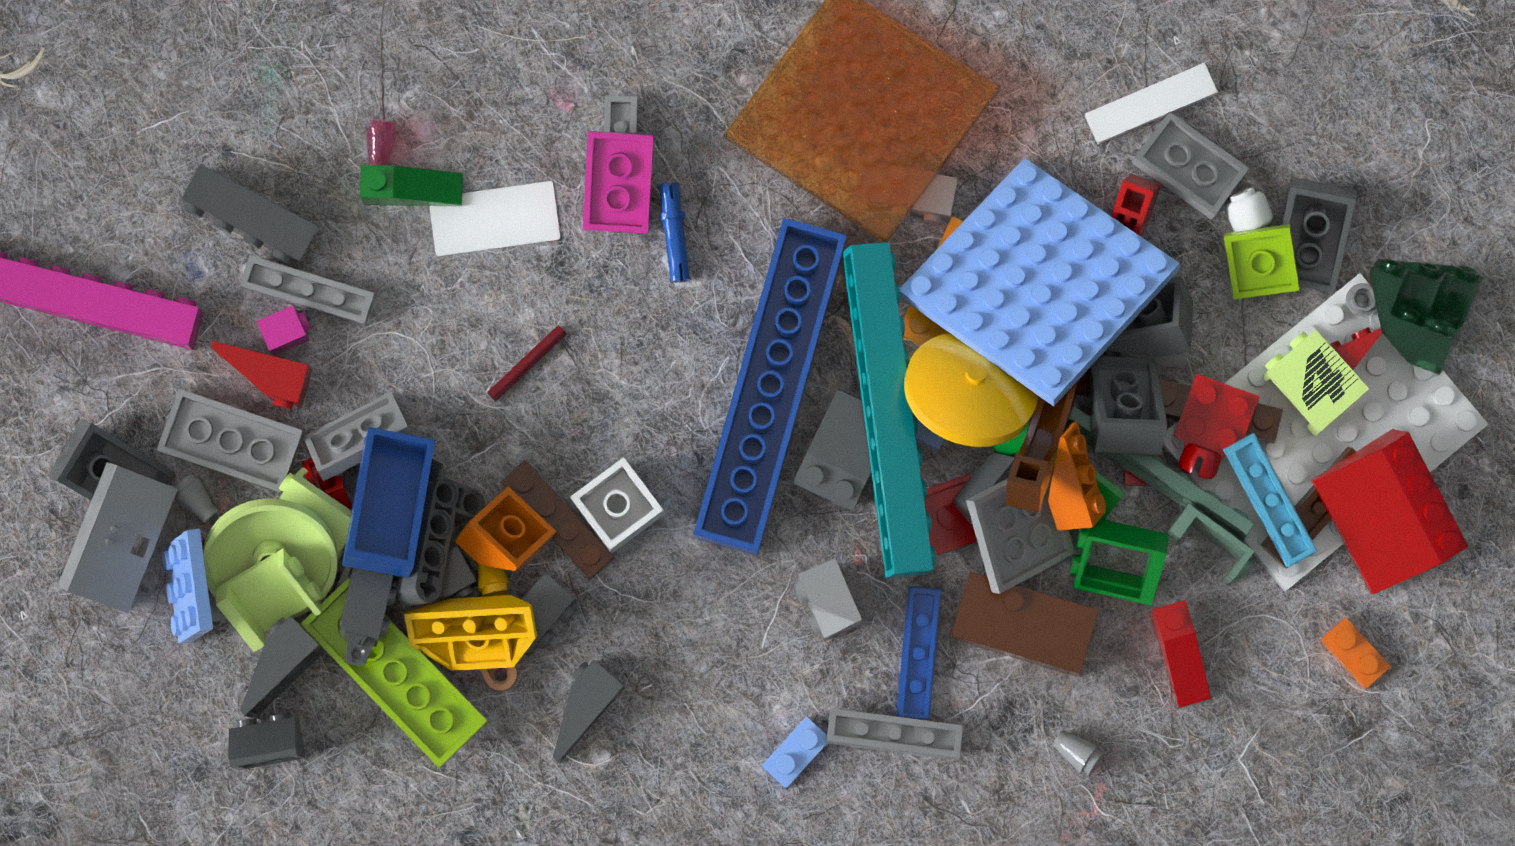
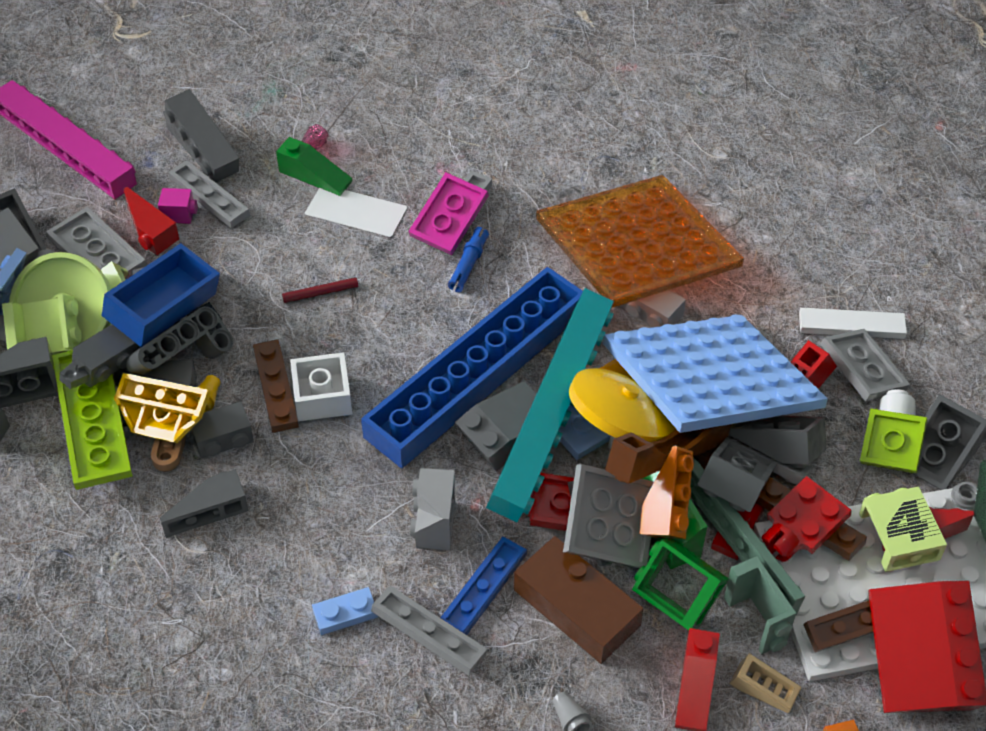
camera: 25 degrees right, 30 degrees down
orange slope [455,486,557,571] -> none
medium azure tile [1223,433,1318,567] -> none
none -> tan slope [729,653,802,713]

